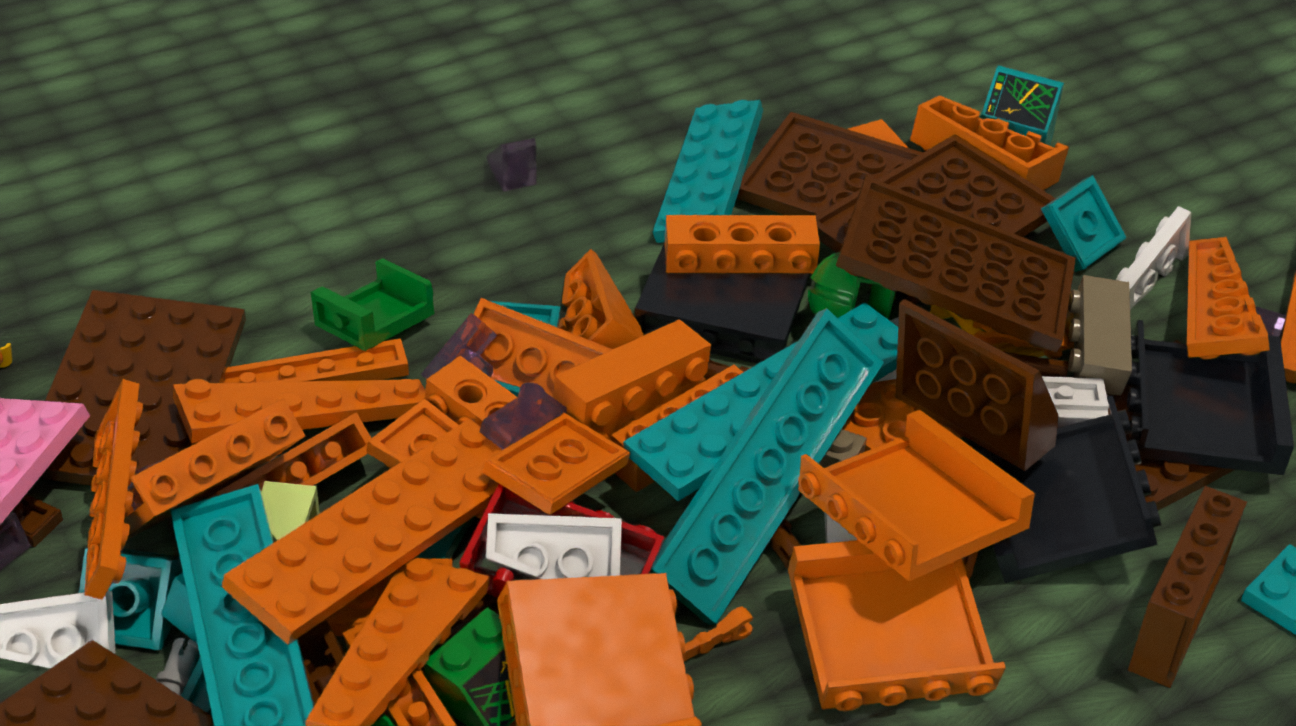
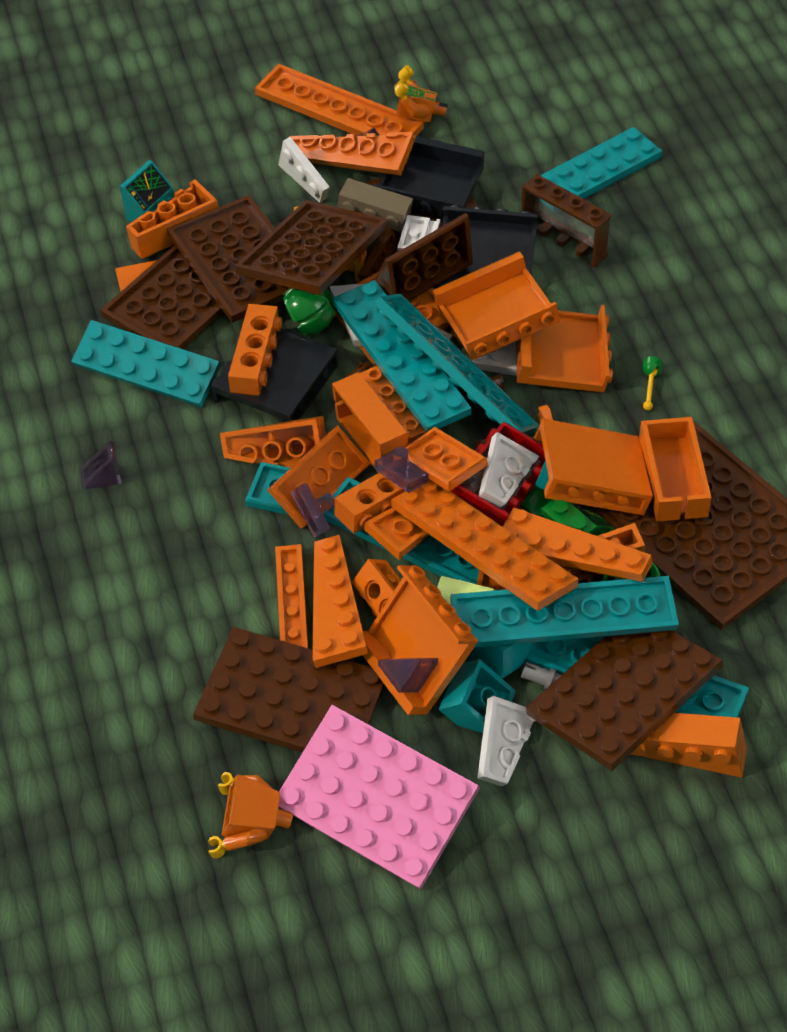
camera: 75 degrees left, 10 degrees up
orange wing [85,379,143,600] -> none
green panel [310,258,434,351] -> none
teal tile [1041,176,1127,272] -> none

